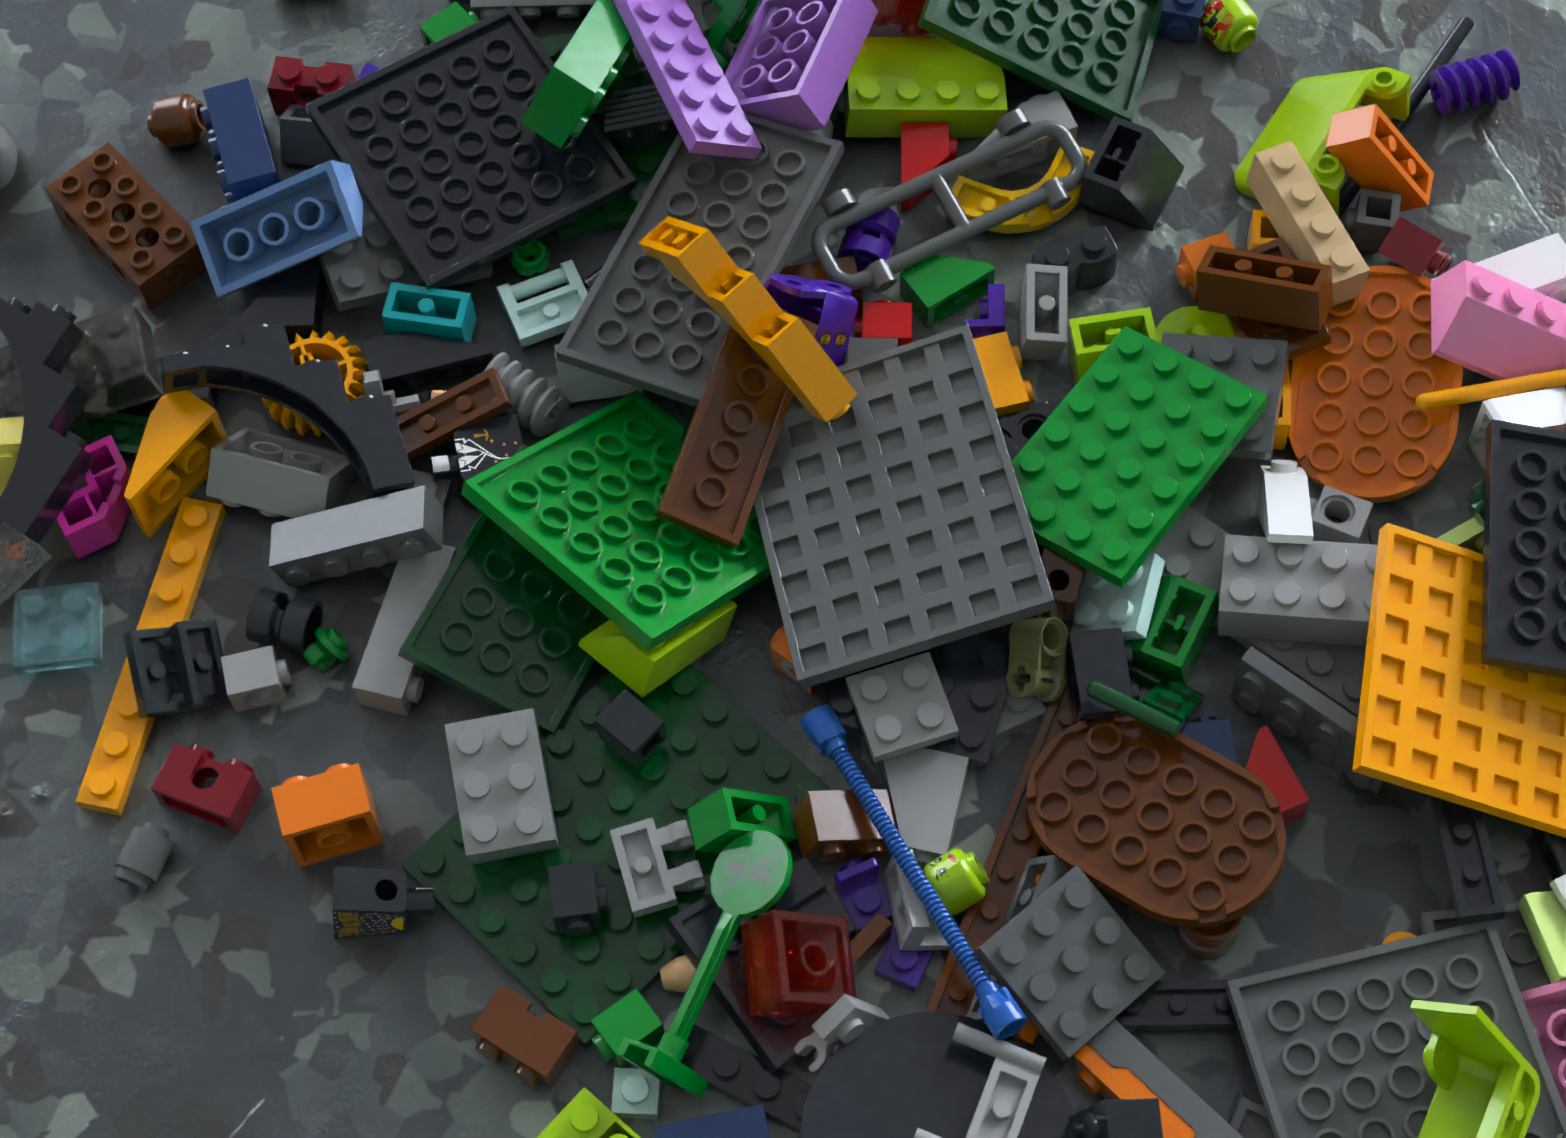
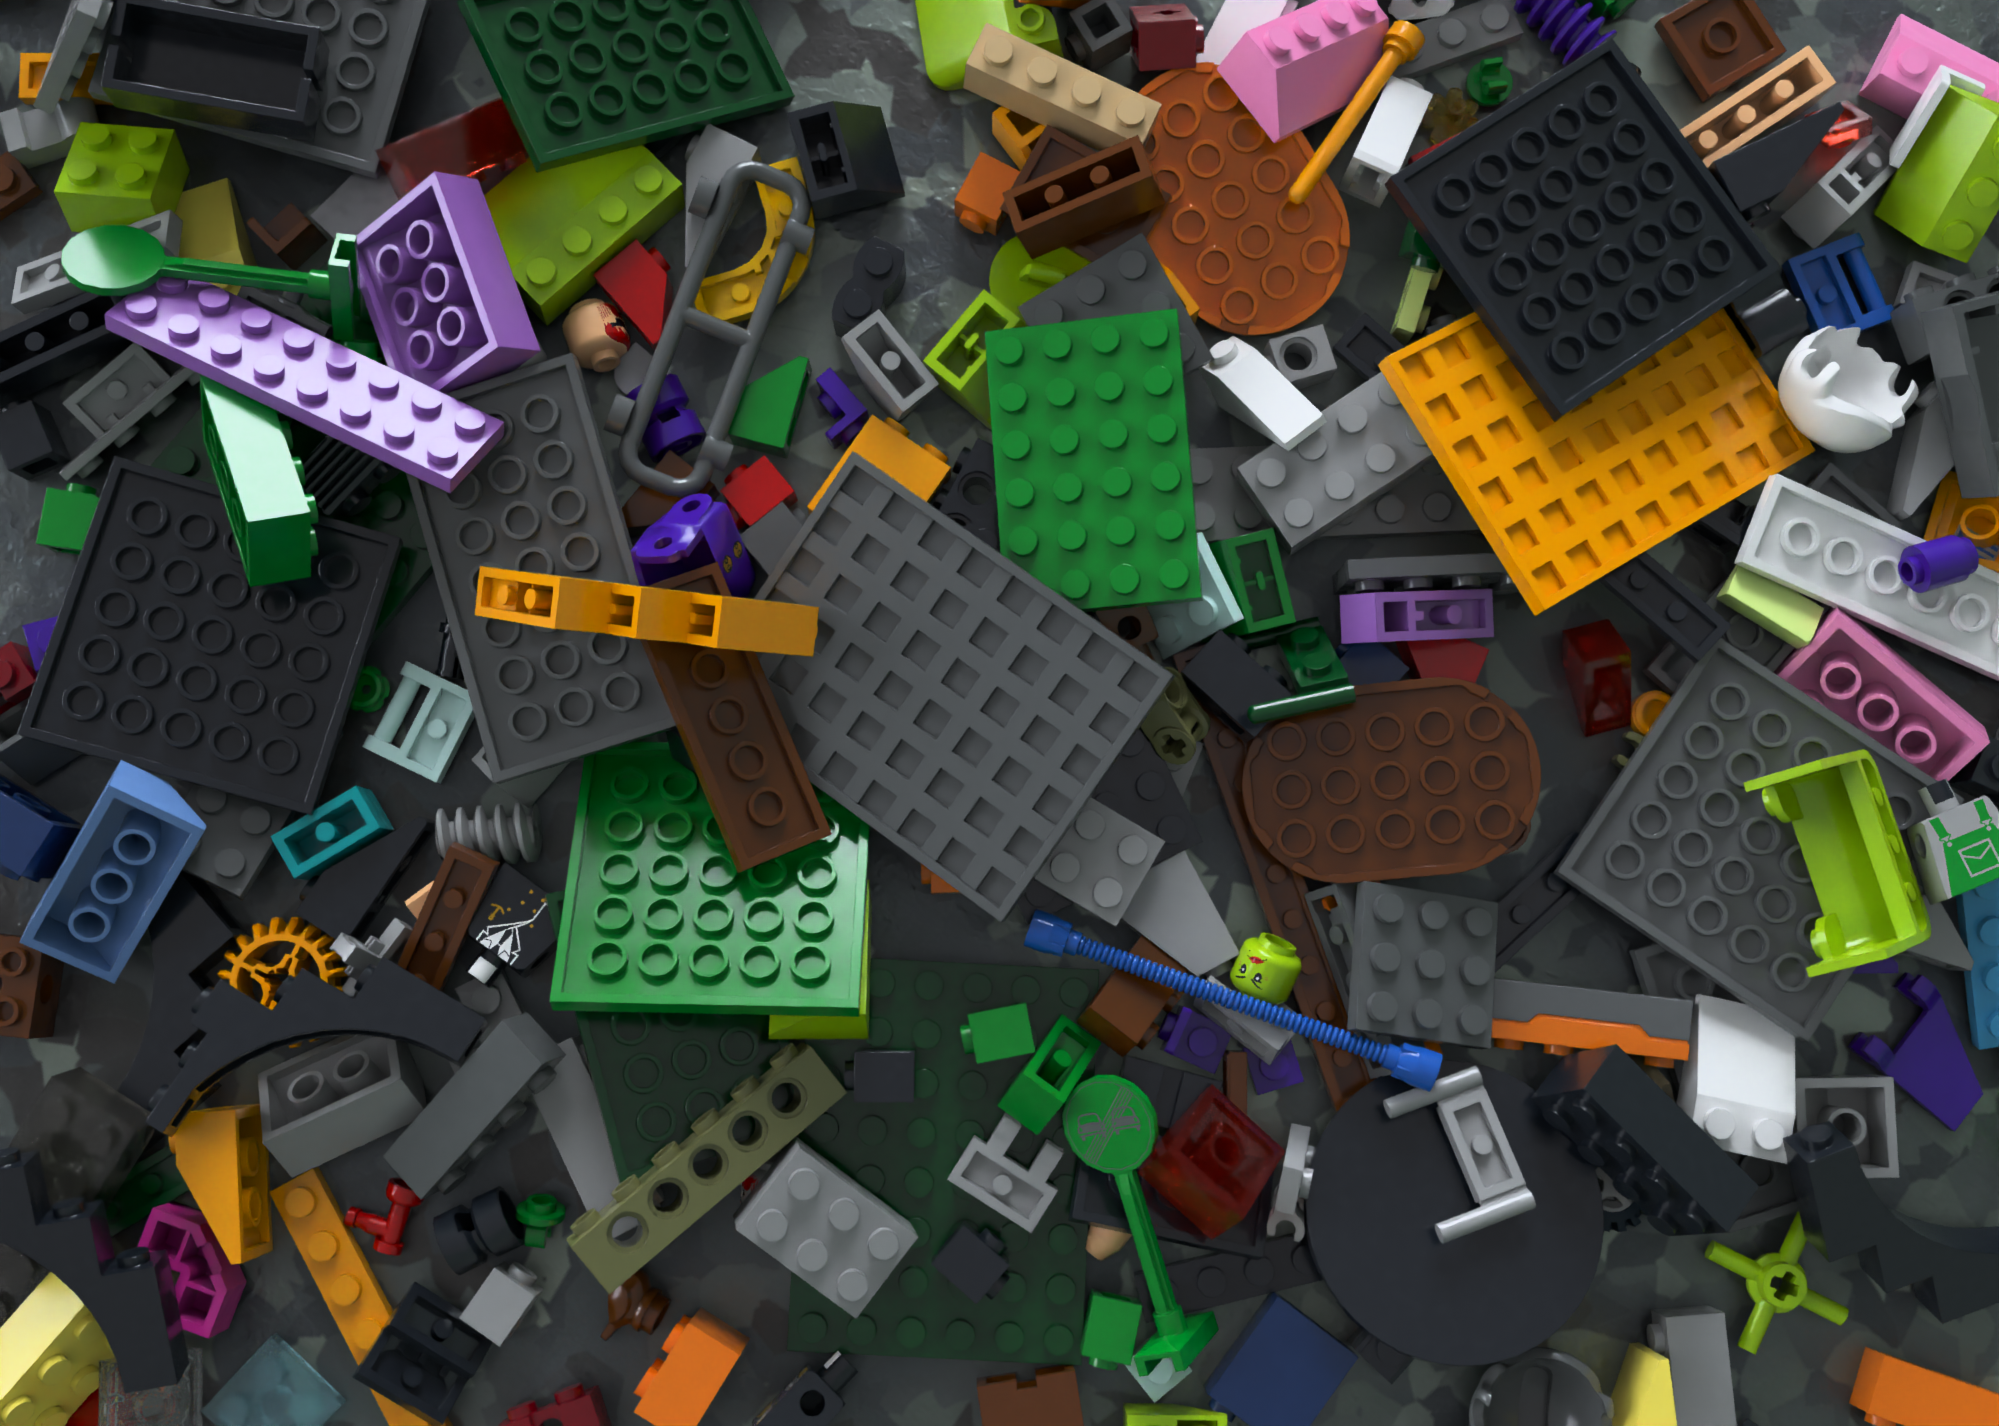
camera: 50 degrees left, 20 degrees up
none -> red piece [344,1178,425,1256]
none -> light nougat head [562,298,631,372]
none -> olive brick [566,1042,847,1295]
none -> reddish brown animal [600,1268,671,1341]
none -> green brick [960,1002,1035,1064]
none -> medium lavender slope [1339,589,1494,644]
none -> clear red slope [1563,619,1631,737]

